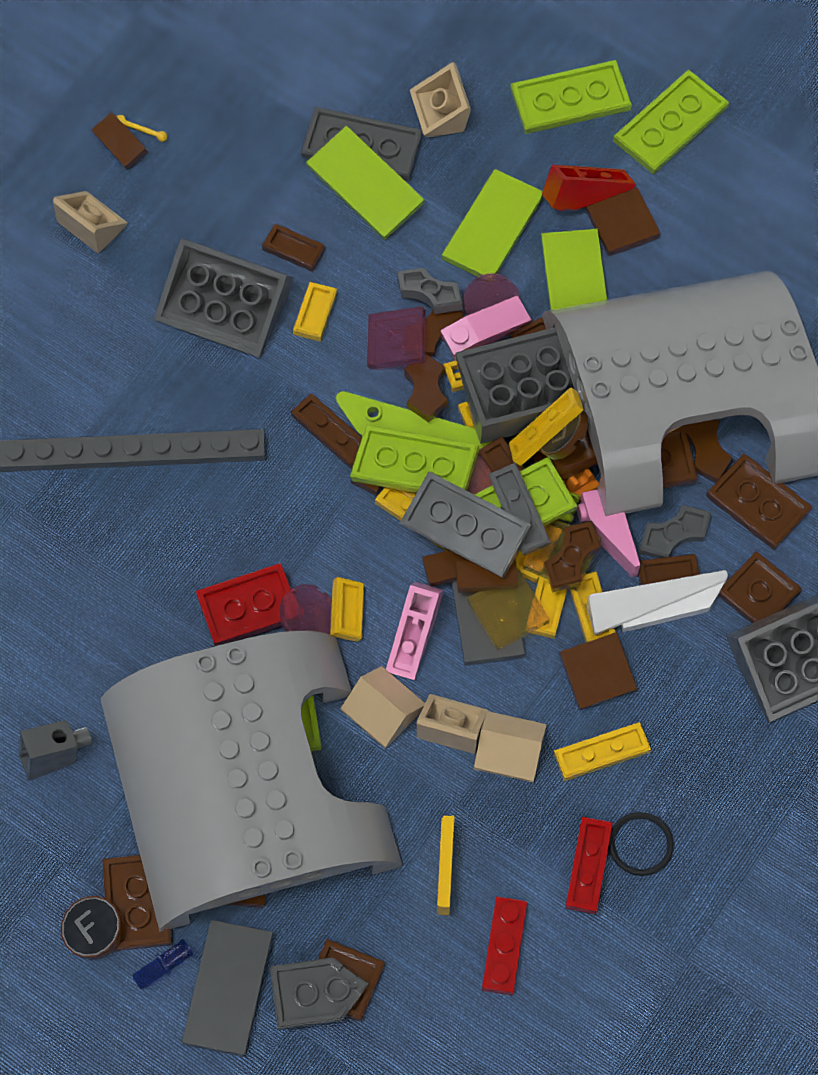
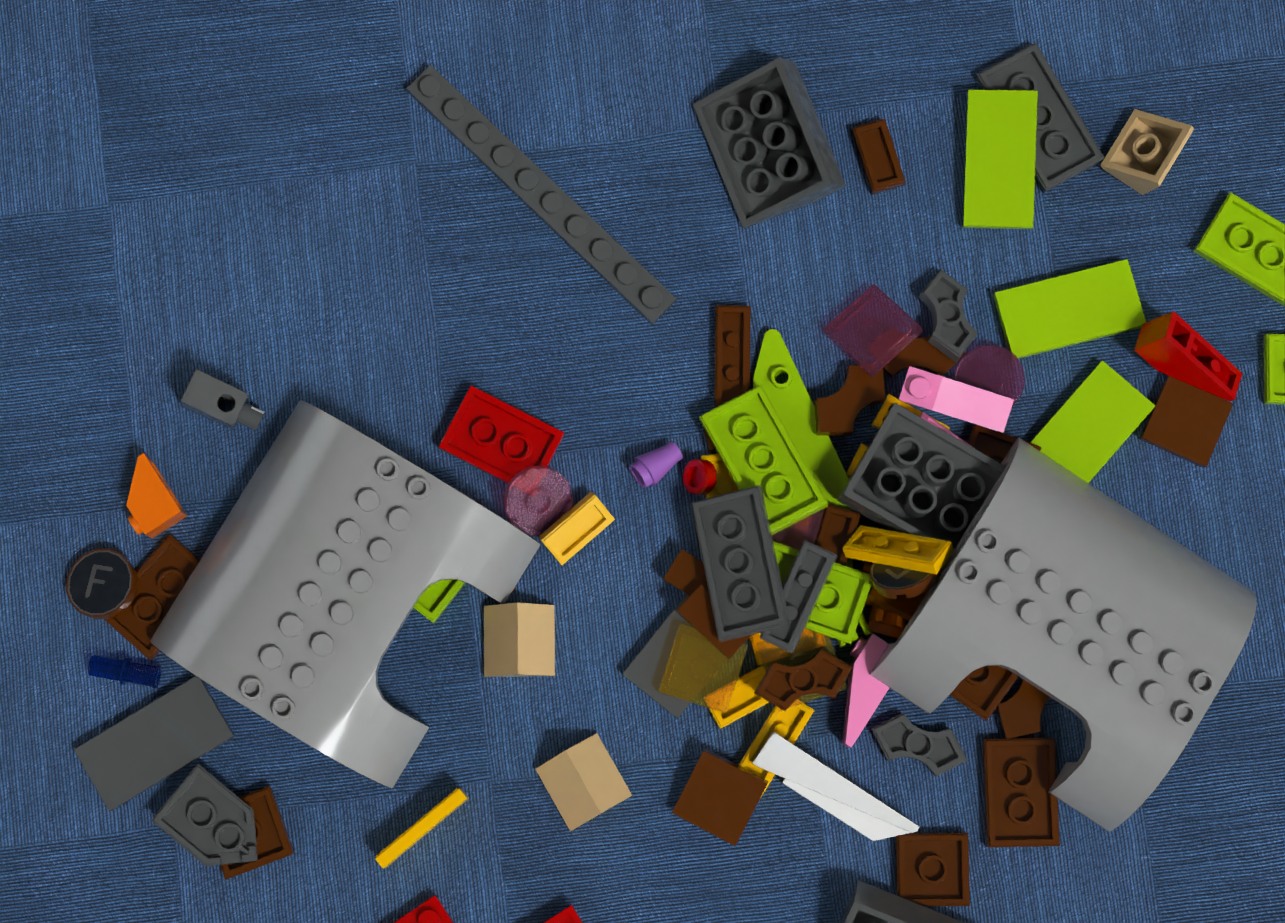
camera: 45 degrees right, 15 degrees up
yellow tile [293,282,337,342] -> none
bright pink slope [386,582,444,680] -> none
tan slope [417,694,488,754] -> none
yellow tile [553,722,651,781] -> none
reddish brown tile [638,554,699,585] -> none
none -> orange slope [126,453,188,539]
none -> medium lavender cone [629,441,683,489]
none -> red tile [683,459,717,495]

